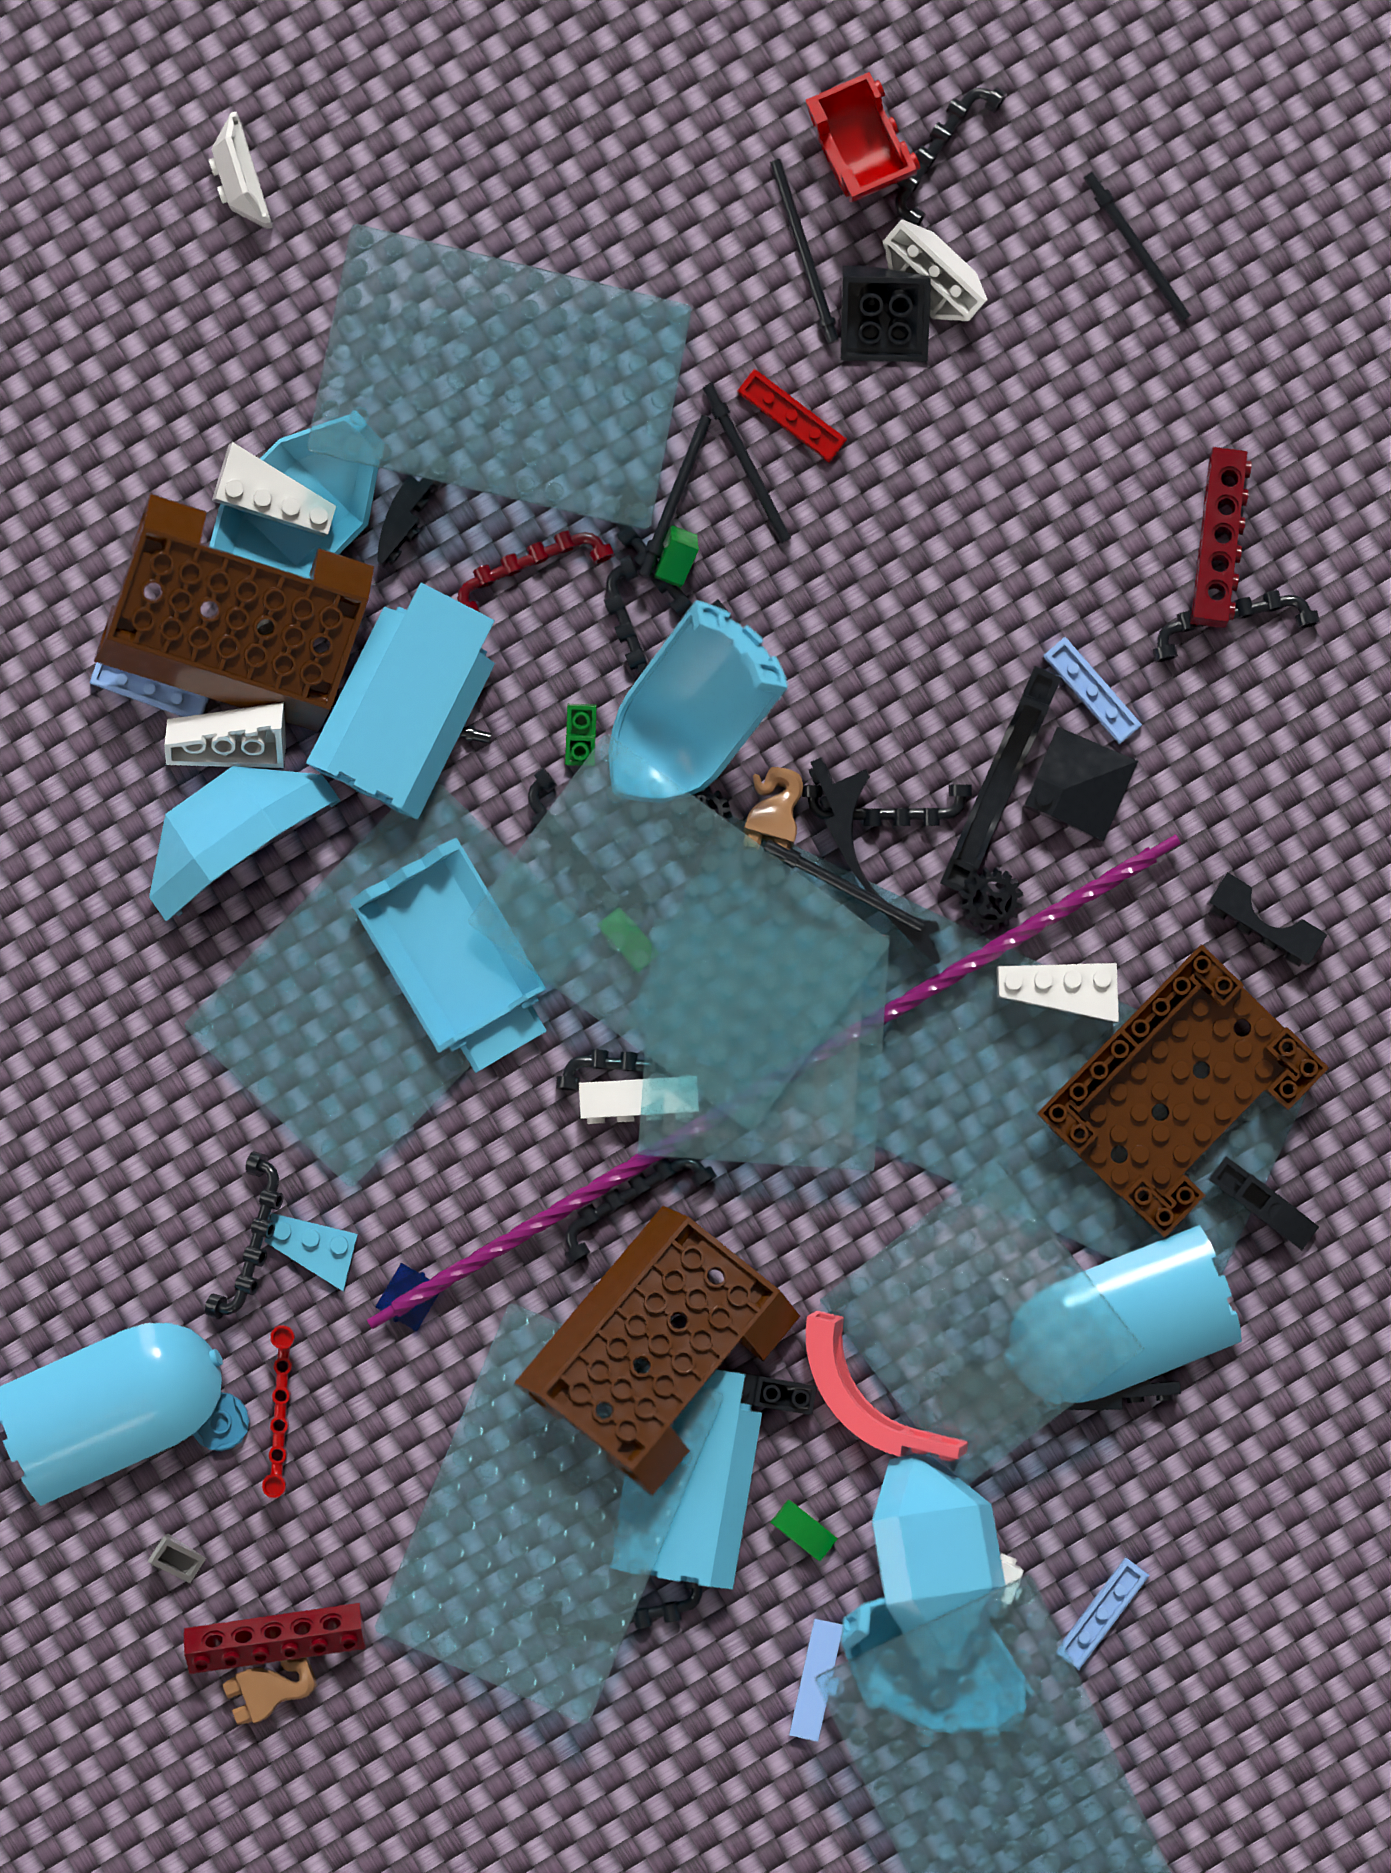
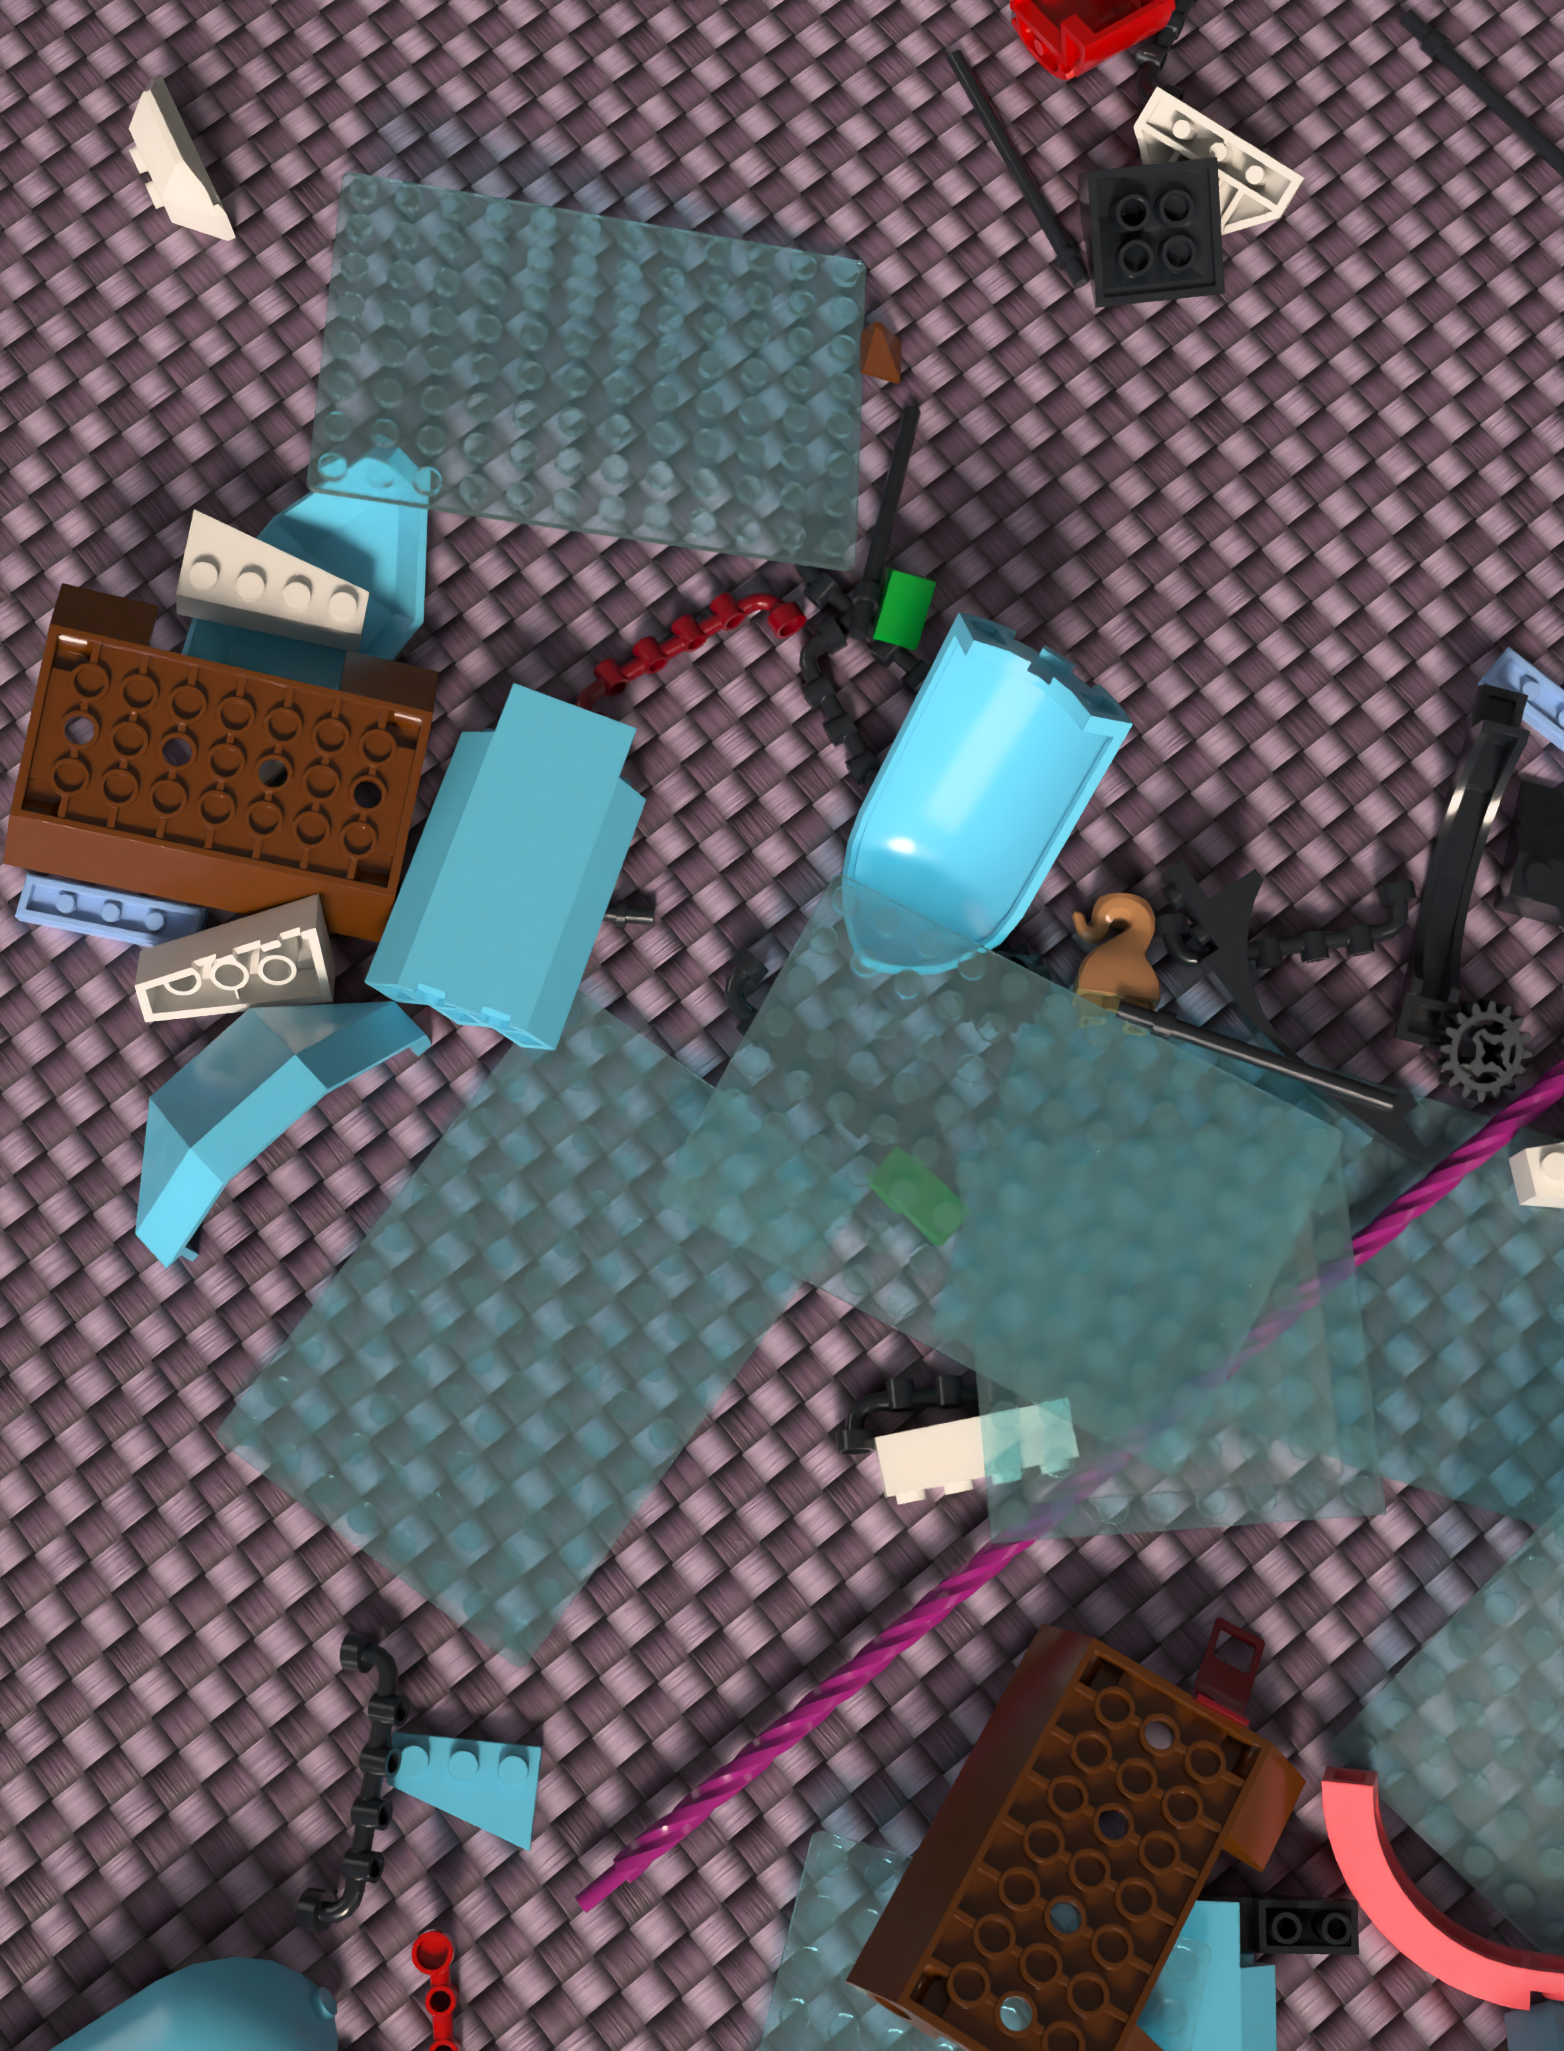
camera: 10 degrees left, 10 degrees down
medium azure panel [349,837,547,1073] -> none
clear blue piece [375,1262,440,1332] -> none
black slope [377,459,448,568] -> none
green slope [565,704,597,766] -> none
black bar [565,1157,717,1264] -> none
black bar [702,383,792,544] -> none
red tile [737,368,847,463] -> none
none -> reddish brown slope [860,321,901,384]
none -> dark red piece [1192,1618,1265,1727]

